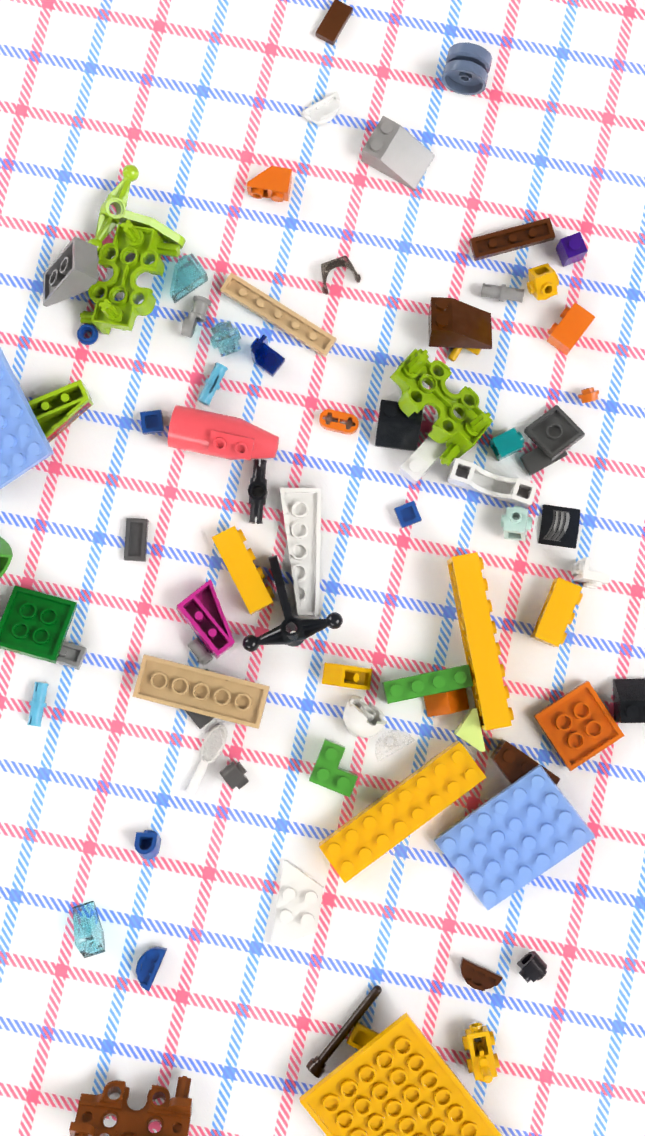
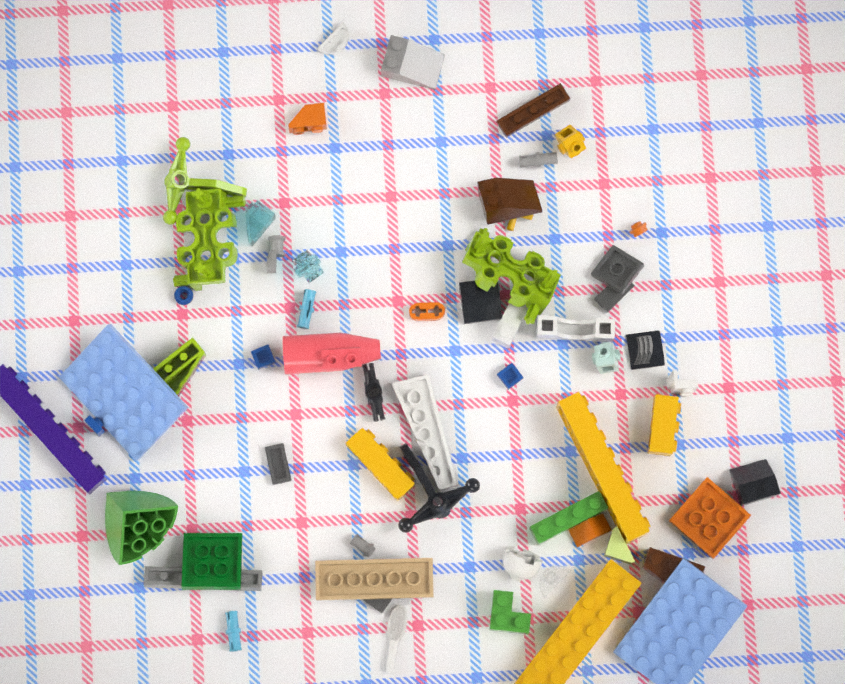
camera: 15 degrees left, 5 degrees down
light grey slope [43,236,99,307] -> none
dark pink wedge [176,579,235,659] -> none
dark grey plate [219,761,249,790] -> none
tan plate [220,272,337,358] -> none
clear blue bracket [250,334,285,377] -> none
clear smoke helmet [321,255,361,295] -> none
yellow slope [322,662,372,690] -> none
teal brick [489,428,524,461] -> none
orange brick [547,302,595,355] -> none
dark purple brick [555,232,588,267] -> none

